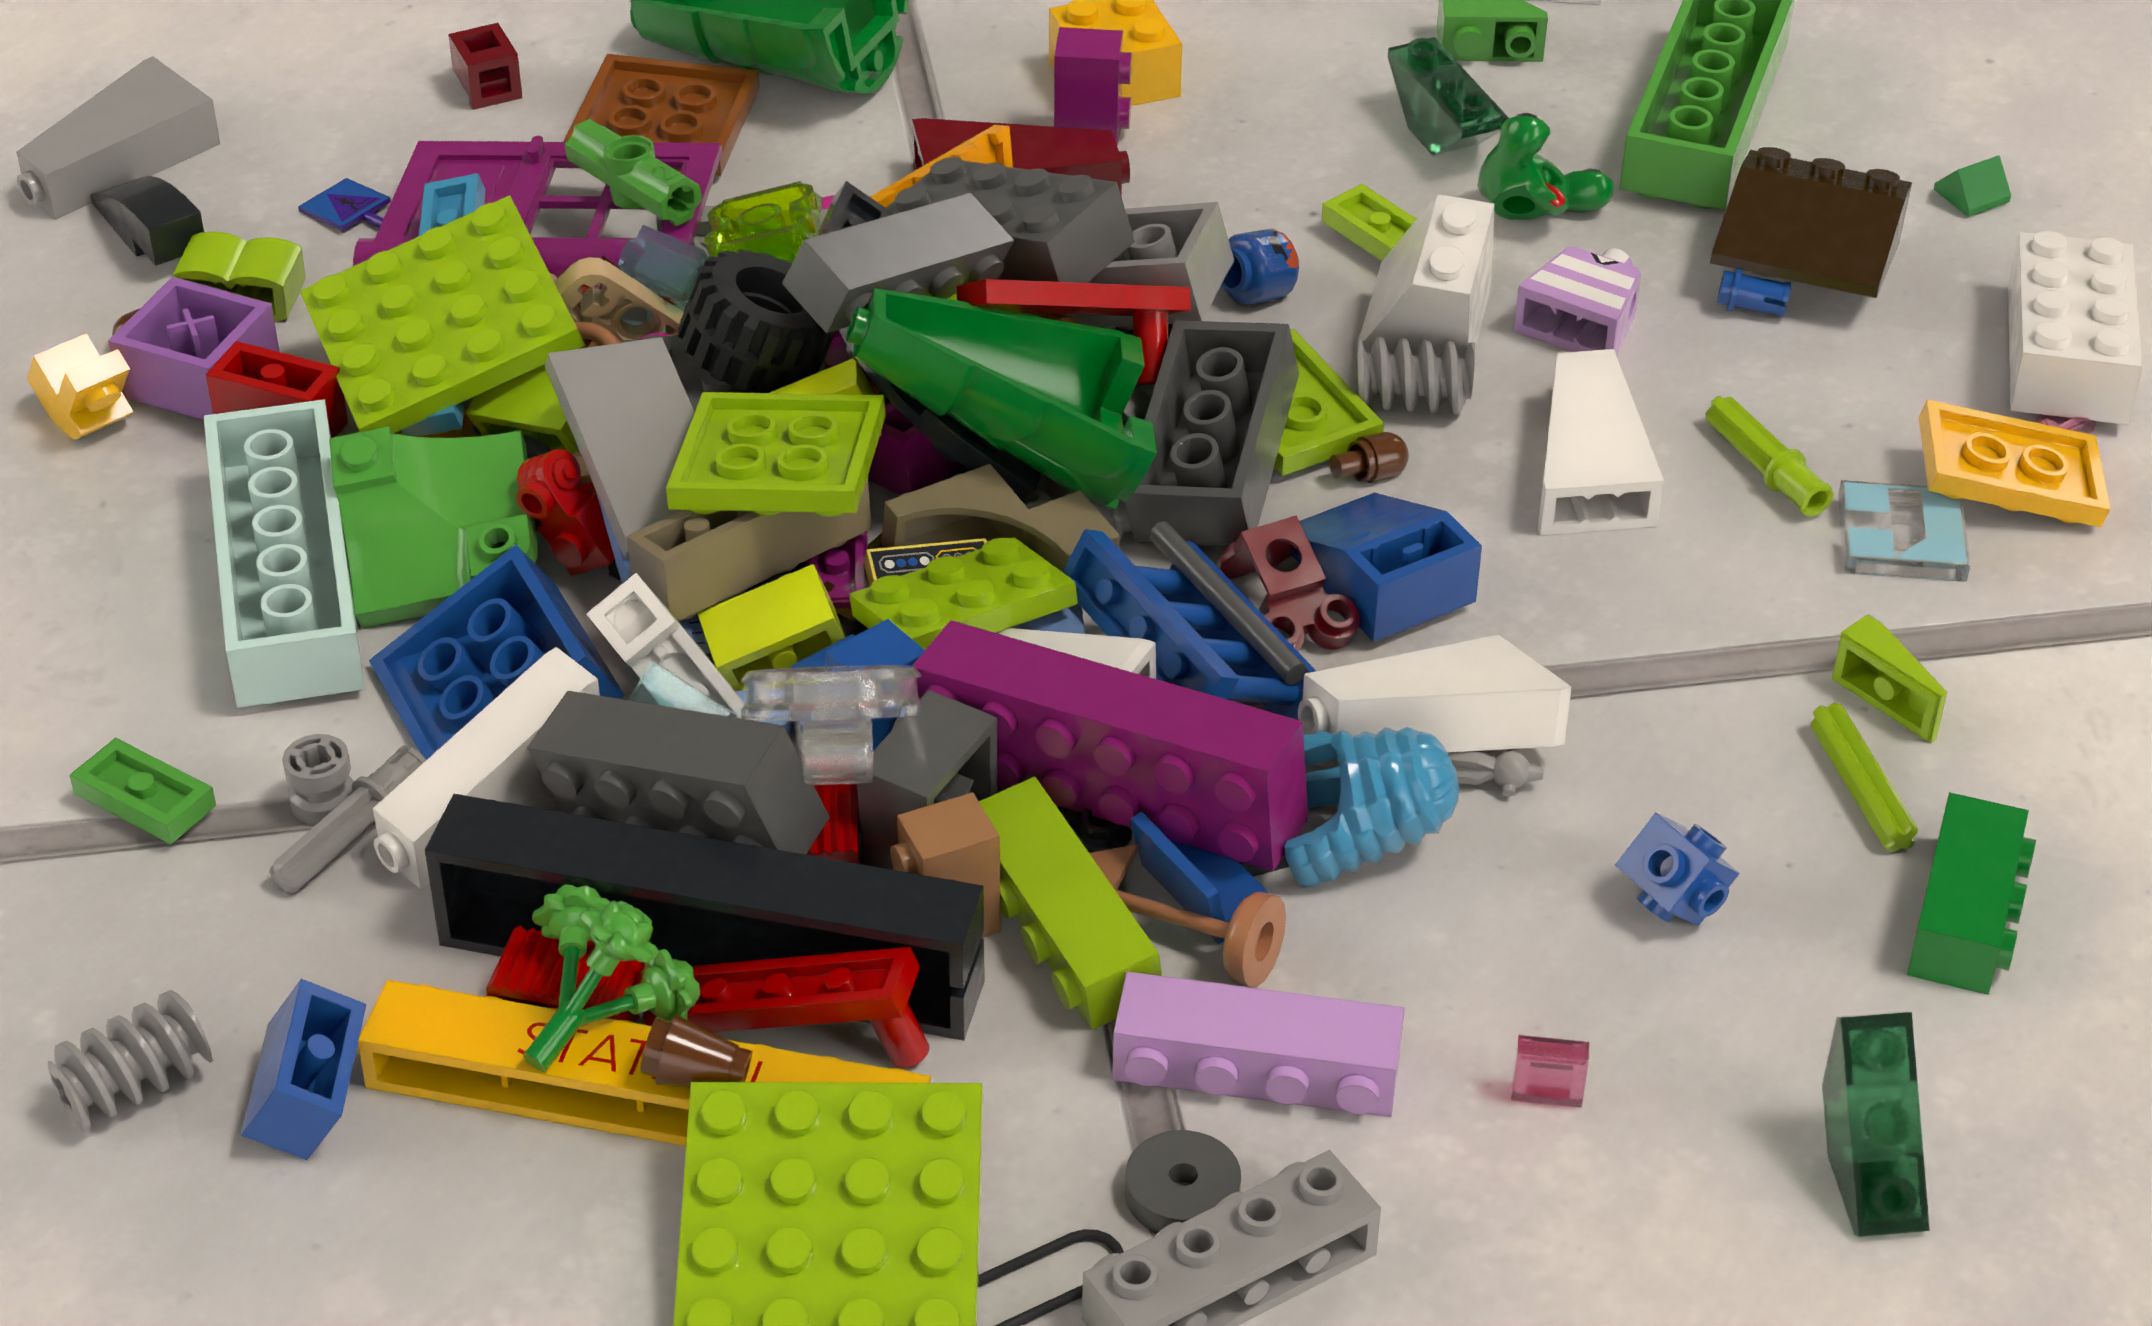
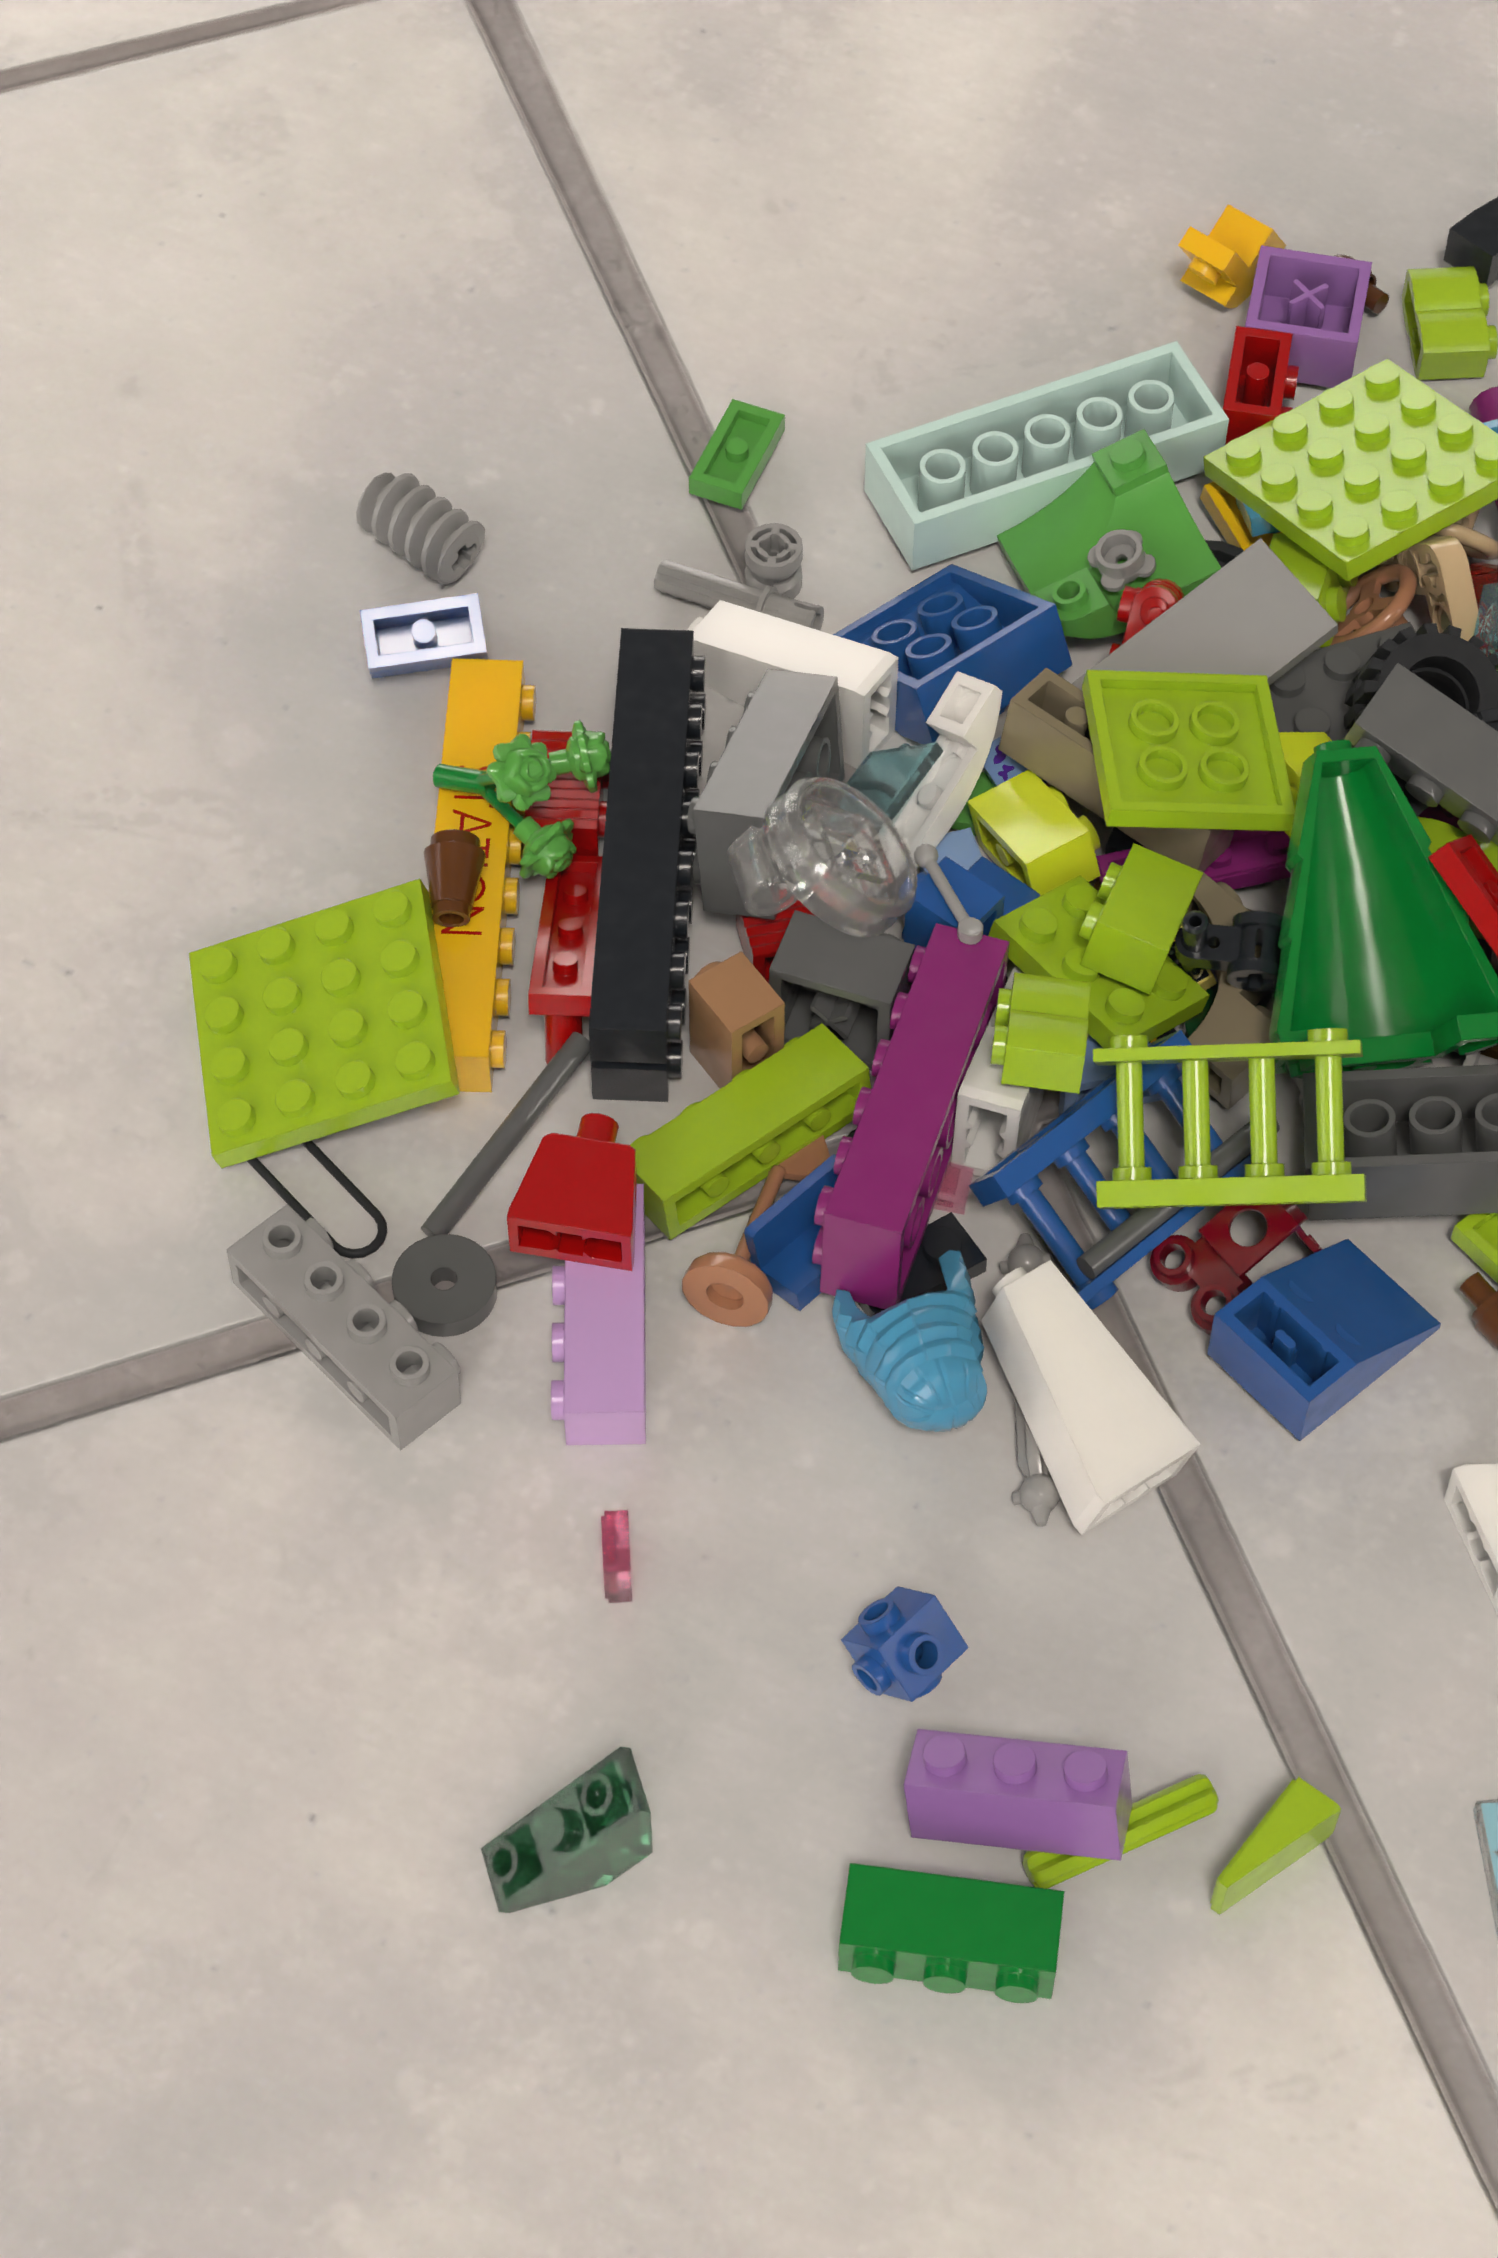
camera: 80 degrees right, 15 degrees up
none -> dark grey bar [421,1032,590,1237]
none -> red torso [507,1113,637,1271]
none -> medium lavender brick [904,1729,1132,1861]
none -> light grey hinge [913,844,983,945]
none -> lime brick [990,972,1091,1094]
none -> lime brick [1078,843,1204,995]
none -> light grey plate [1087,529,1156,592]
none -> lime fence [1093,1028,1367,1209]
none -> black piece [1175,910,1283,992]

